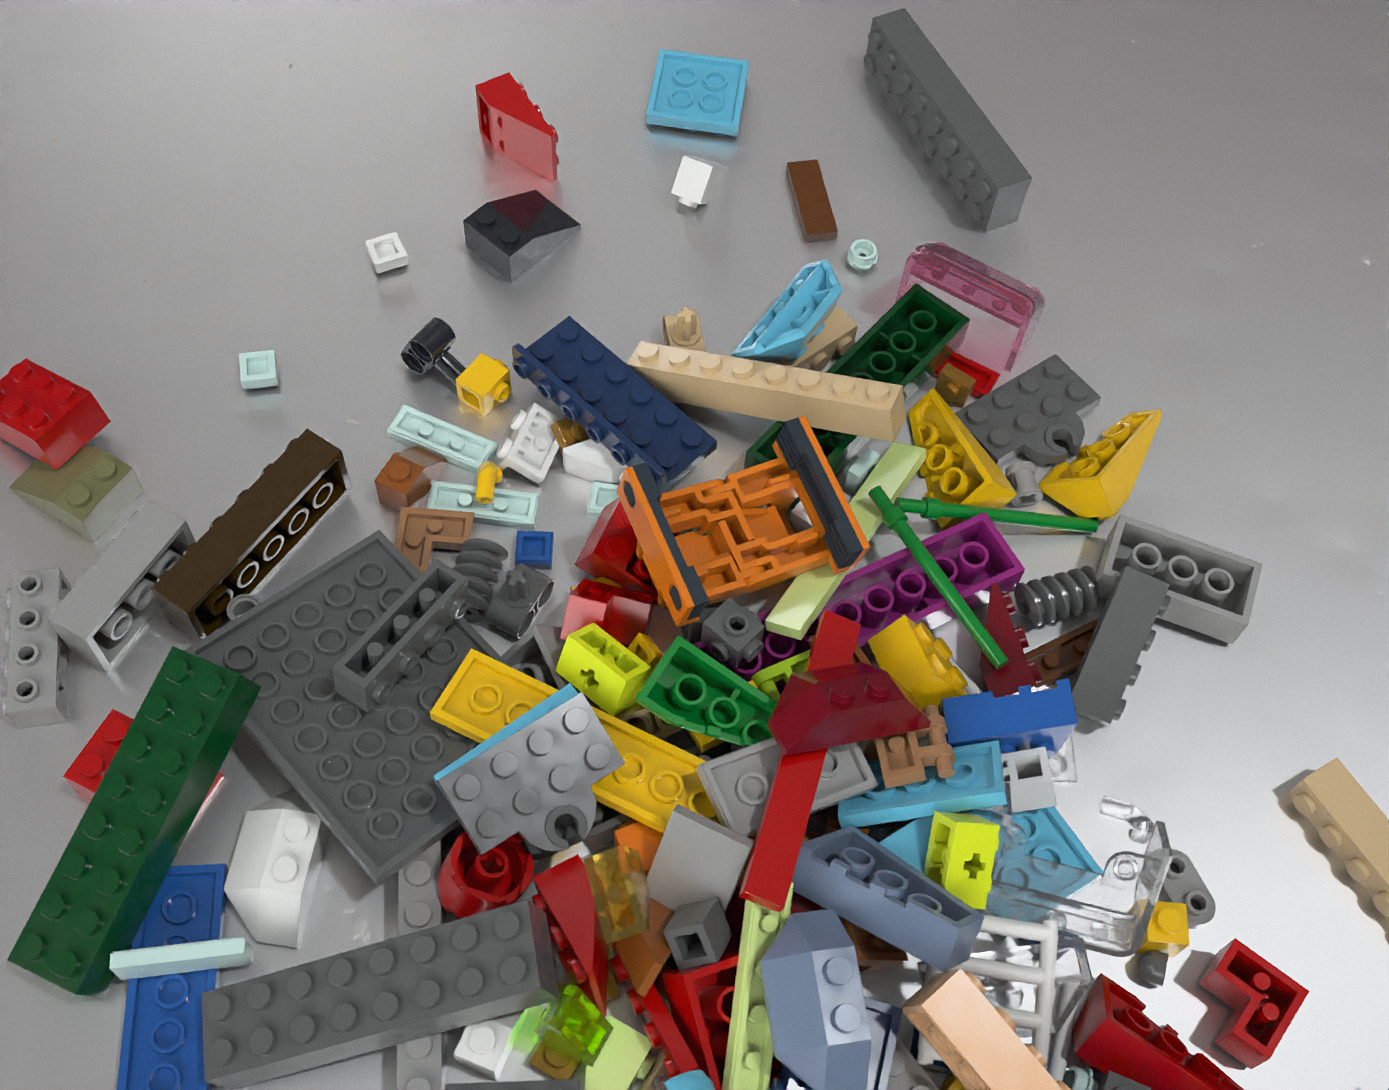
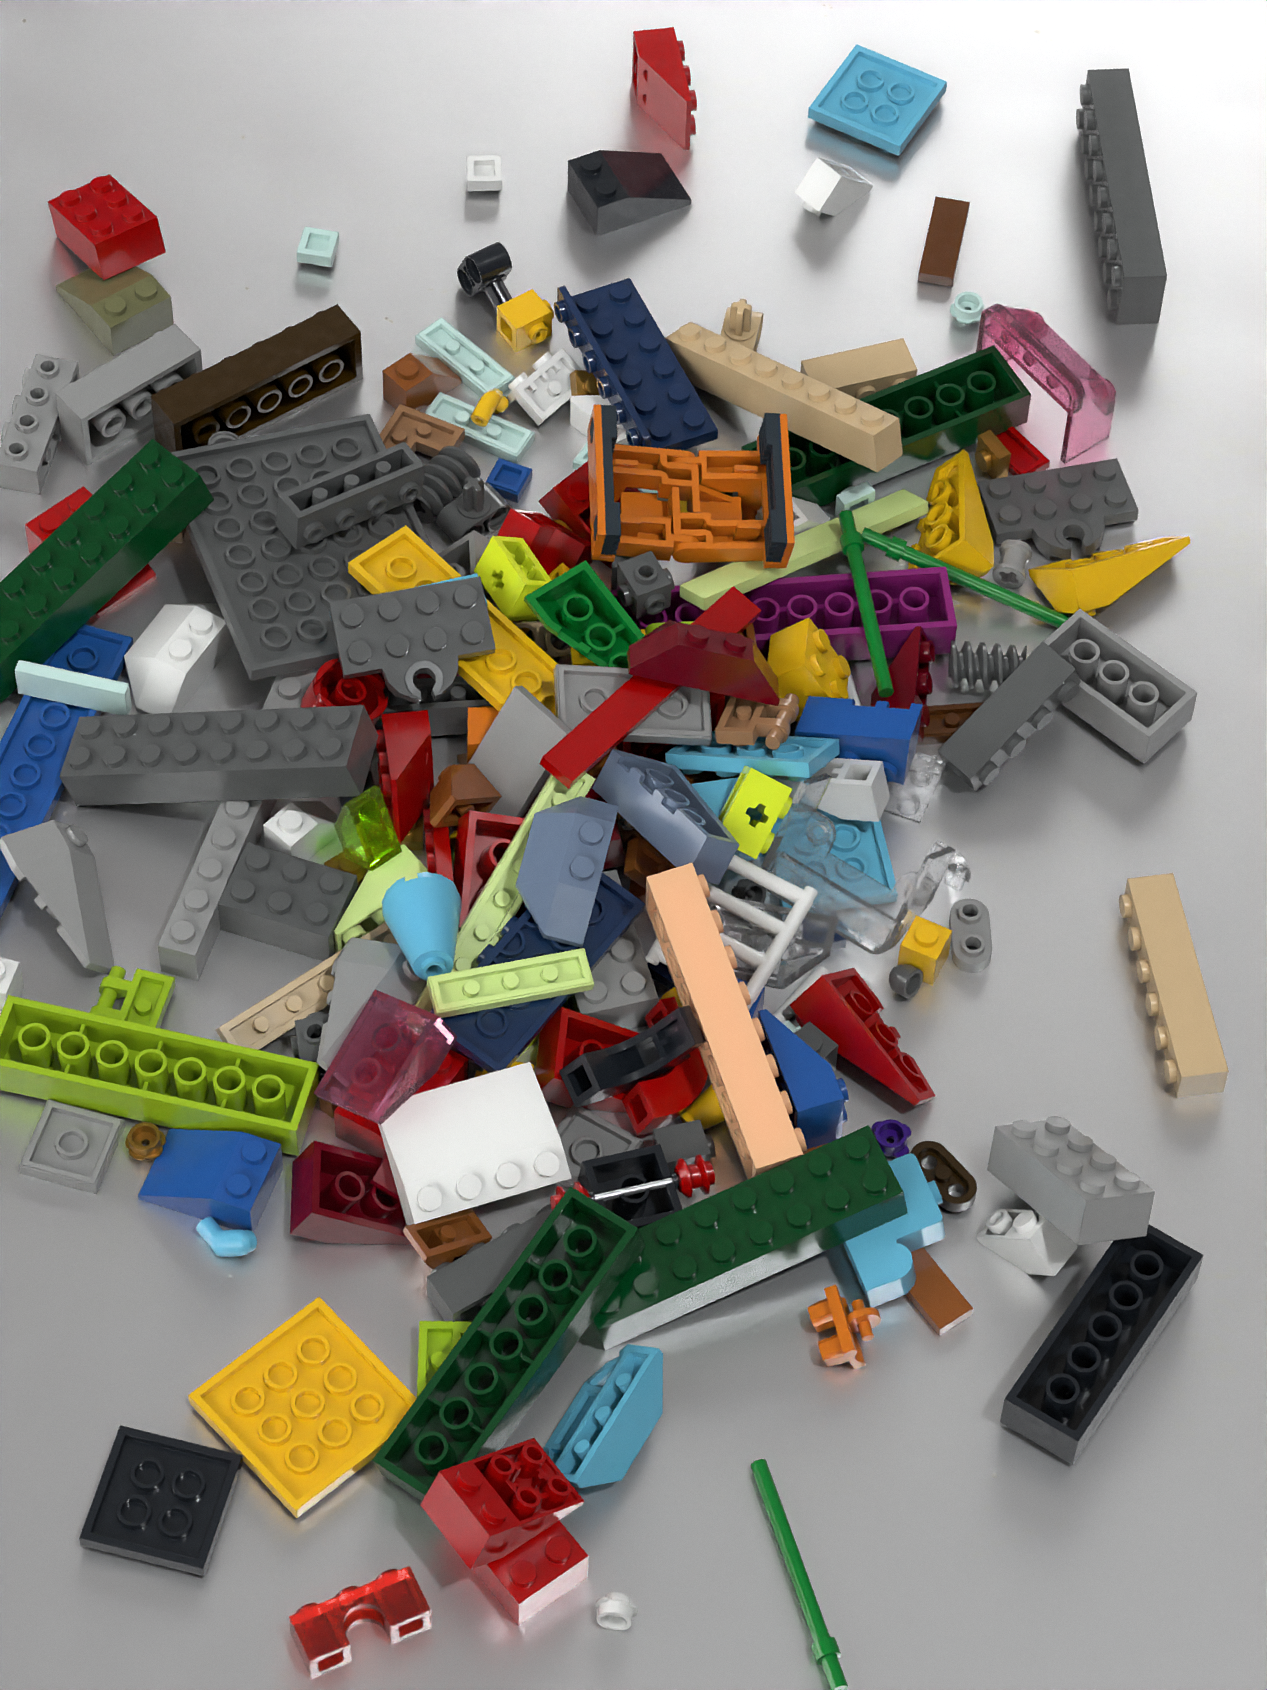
camera: 25 degrees right, 5 degrees down
clear yellow slope [583,845,650,944] -> none
dark grey brick [663,897,733,970] -> none
medium azure wedge [731,258,843,363] -> none
red brick [1199,938,1309,1070] -> none

